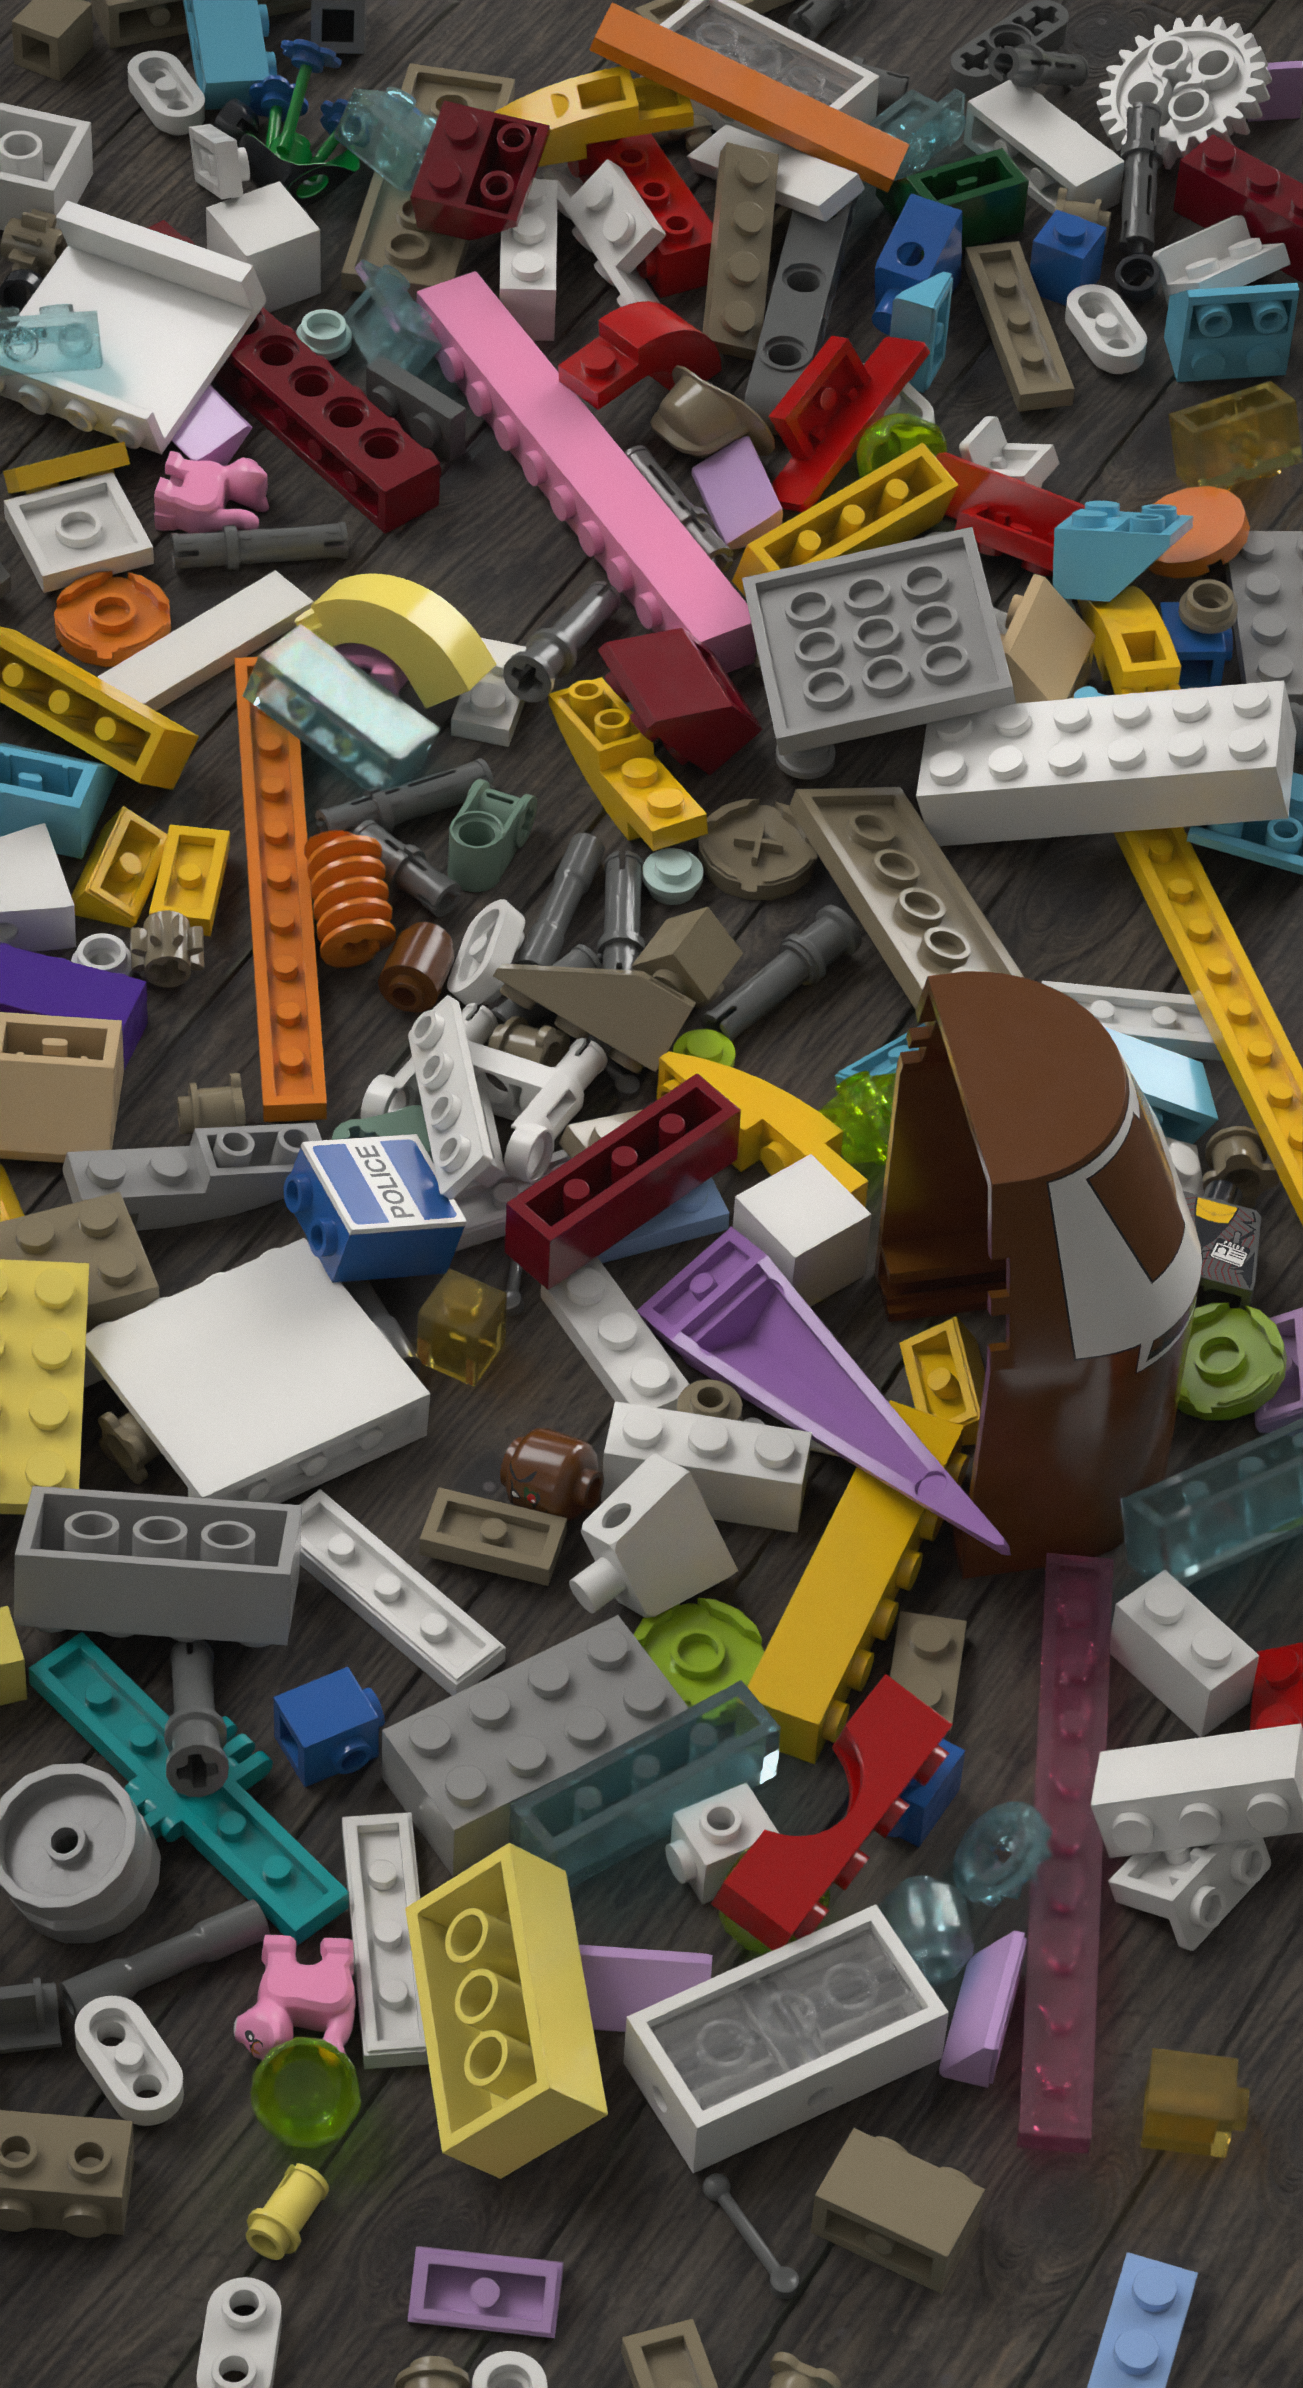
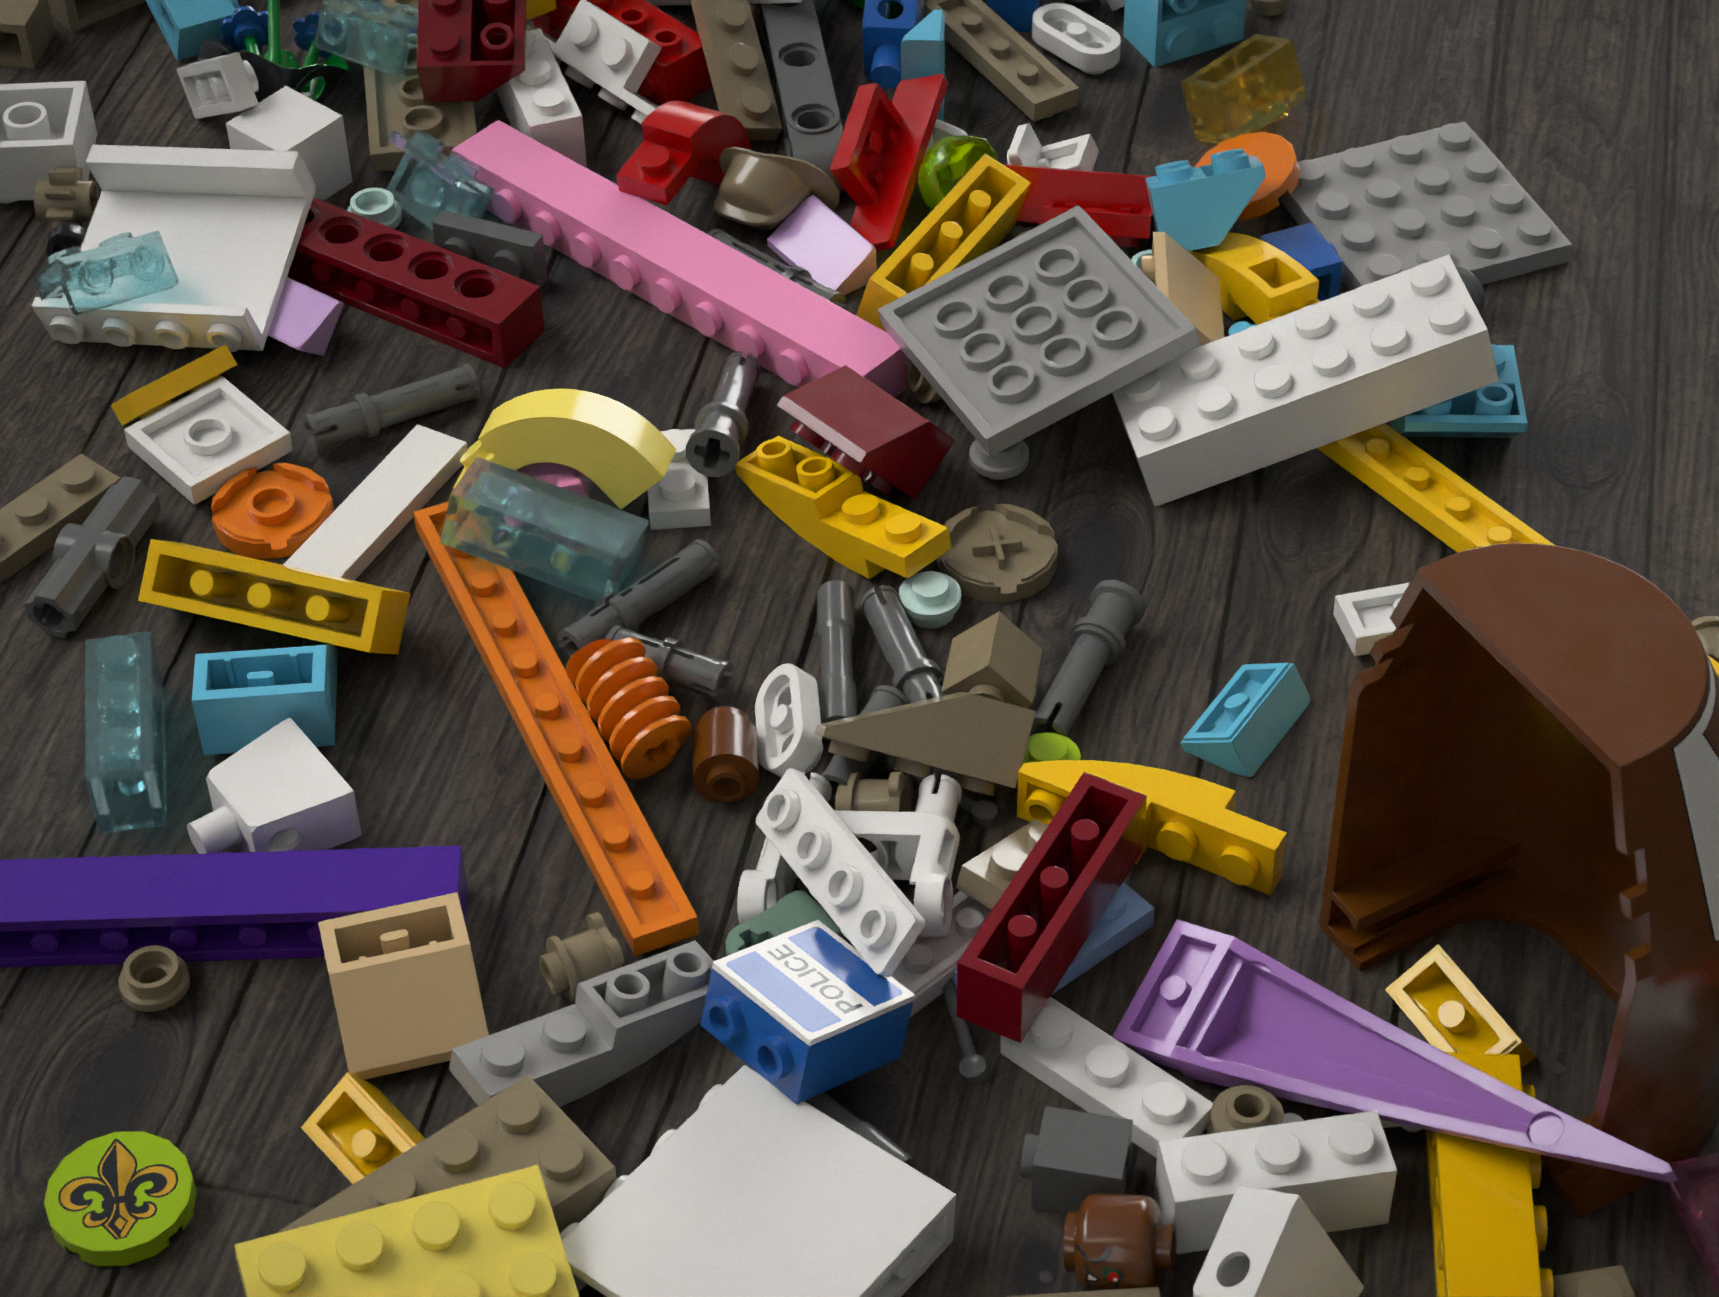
camera: 15 degrees left, 5 degrees down
yellow slope [71,806,167,928] -> none
white plate [71,933,133,977] -> none
white plate [128,51,205,135] -> none
dark tan gear [130,910,204,988] -> none
yellow plate [149,824,230,936] -> none
bright pink animal [154,451,269,533] -> none
clear yellow brick [417,1268,507,1387] -> none
sand green piece [447,778,537,892] -> none
white head [733,1154,871,1307] -> none
dark tan plate [789,787,1024,1026] -> none
clear neon green brick [818,1071,896,1166] -> none
dark tan plate [1178,579,1238,634] -> none
none -> dark grey brick [1020,1106,1133,1215]

